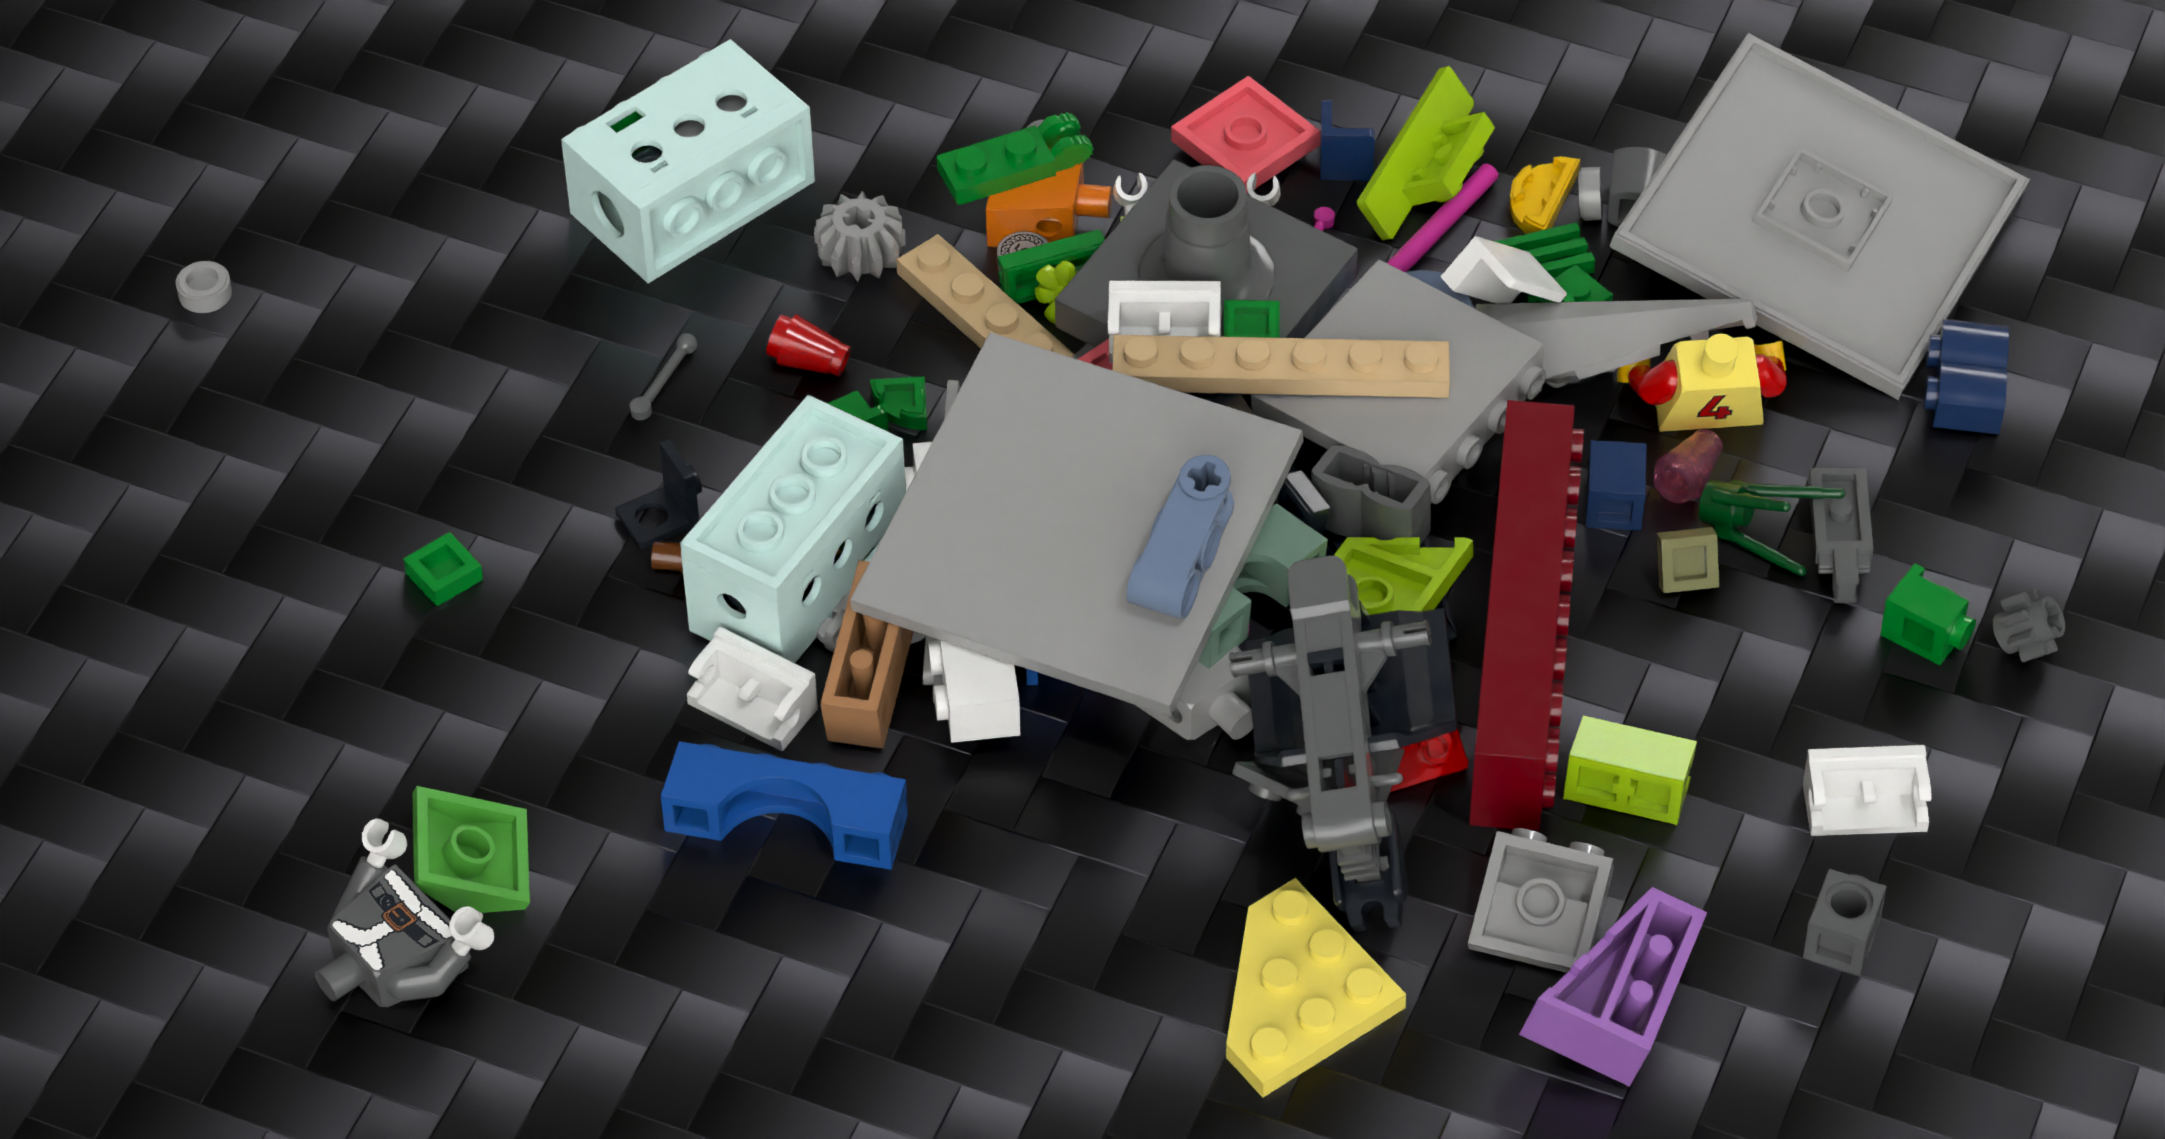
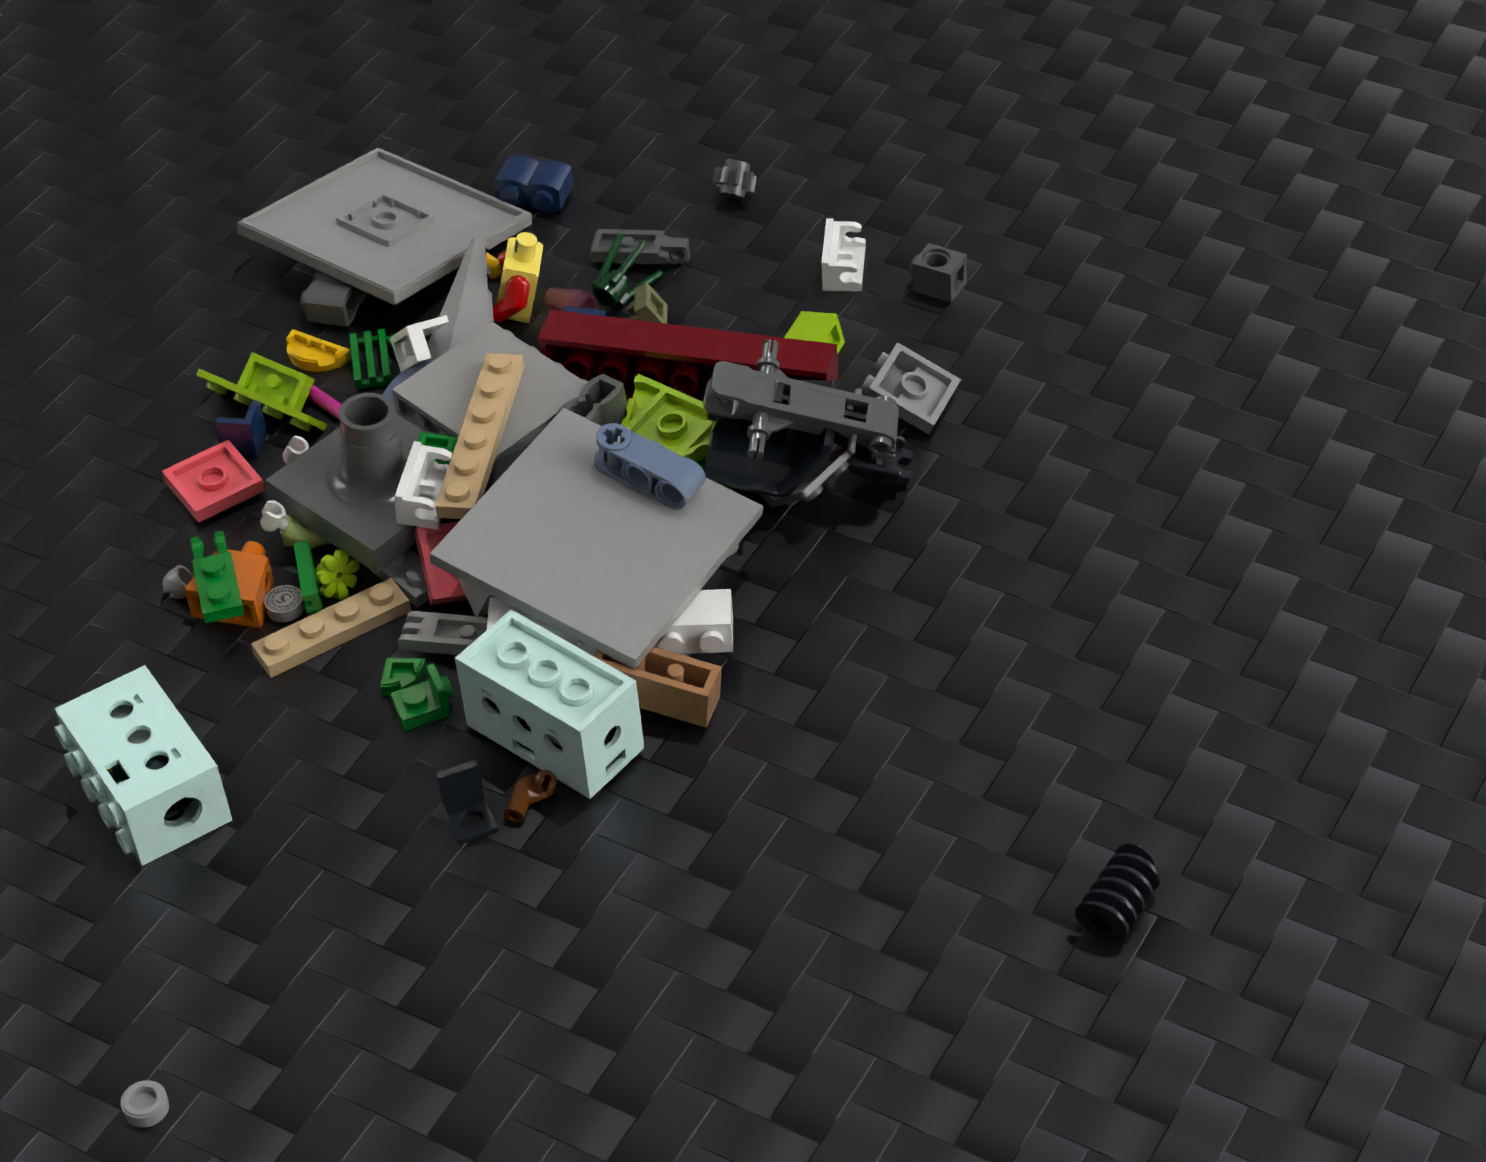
camera: 80 degrees left, 5 degrees down
torso [315,819,494,1008] -> none
green tile [403,532,483,606] -> none
bright green slope [413,786,530,913] -> none
dark grey hinge [629,333,698,420] -> none
blue arch [661,741,908,870] -> none
white hinge [687,626,818,751] -> none
red cone [766,314,851,377] -> none
light grey gear [814,191,906,282] -> none
light yellow plate [1226,878,1406,1097] -> none
medium lavender wedge [1519,887,1707,1087] -> none
light grey tile [1578,167,1603,221] -> none
green brick [1880,563,1976,666] -> none

